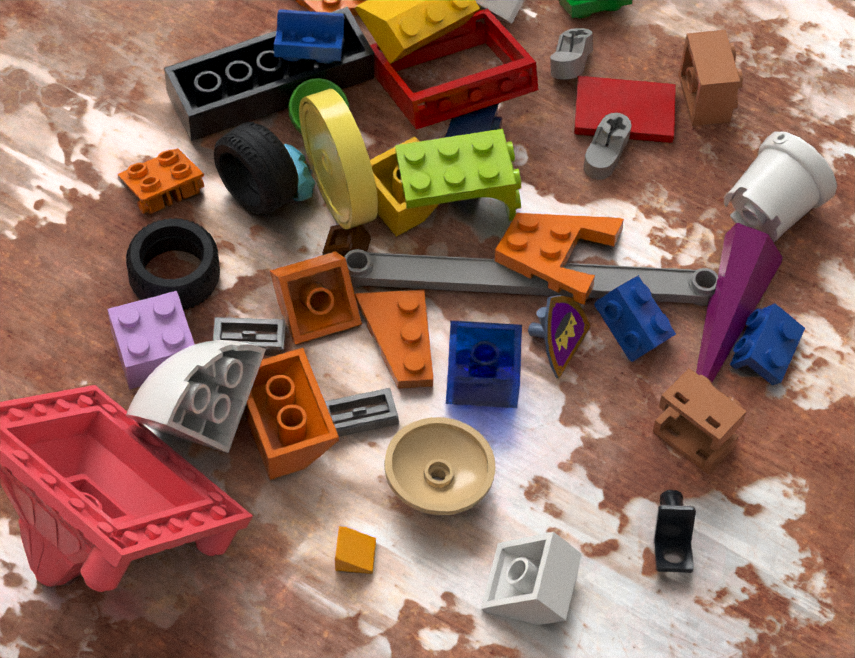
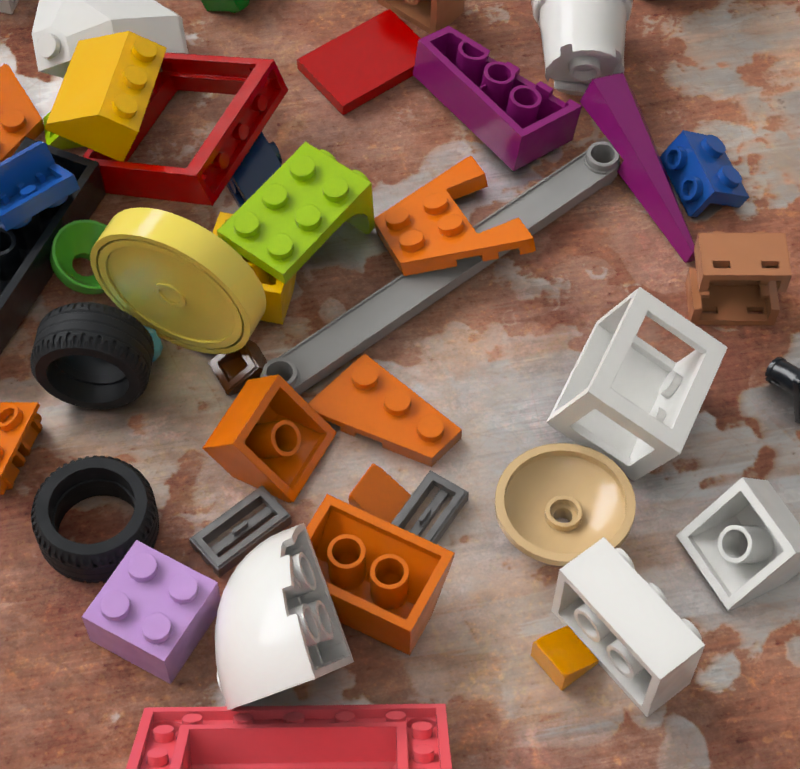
camera: 40 degrees left, 0 degrees up
clear blue brick [445,320,522,408] -> none
shield [528,295,591,378] -> none
light grey piece [550,28,593,79] -> none
light grey piece [583,113,631,180] -> none
blue bracket [594,275,676,362] -> none
none -> orange slope [348,463,411,523]
none -> magenta wedge [413,26,582,171]
none -> white piece [546,287,728,481]
none -> white brick [551,537,705,717]

